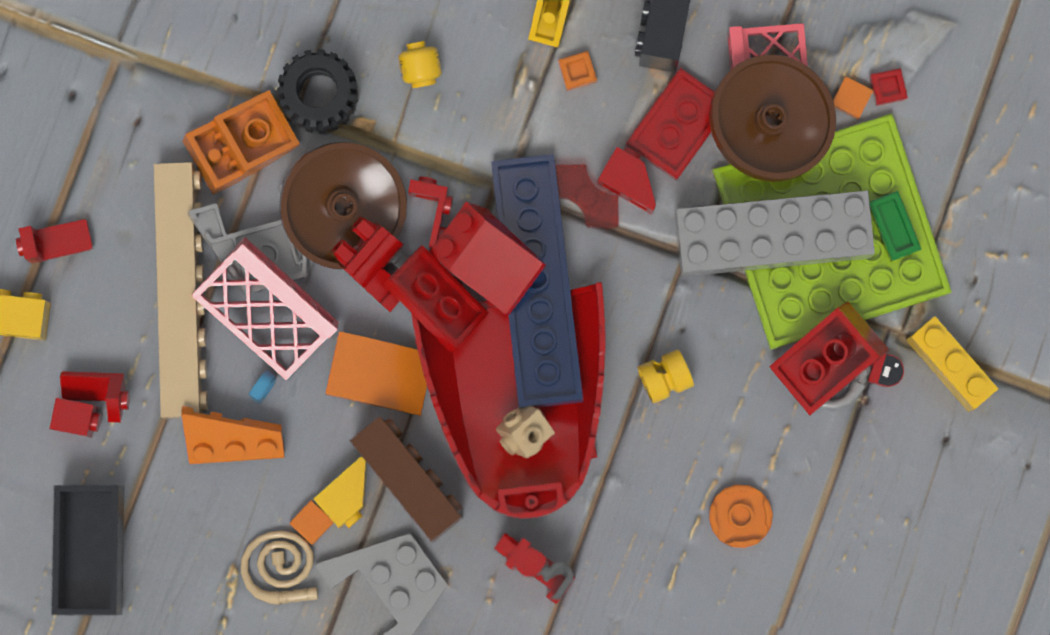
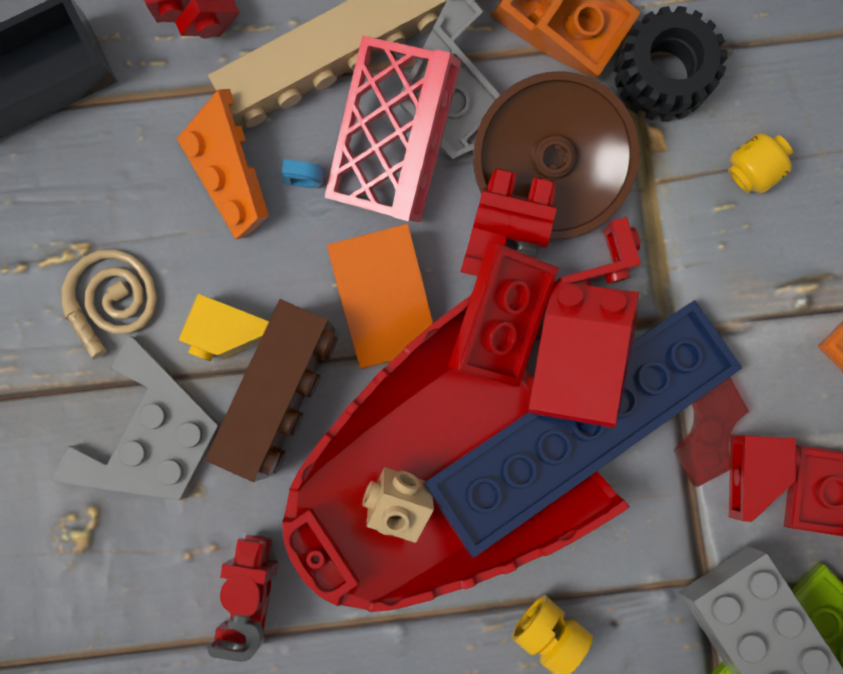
camera: 60 degrees right, 0 degrees up
orange tile [289,500,334,545] -> none

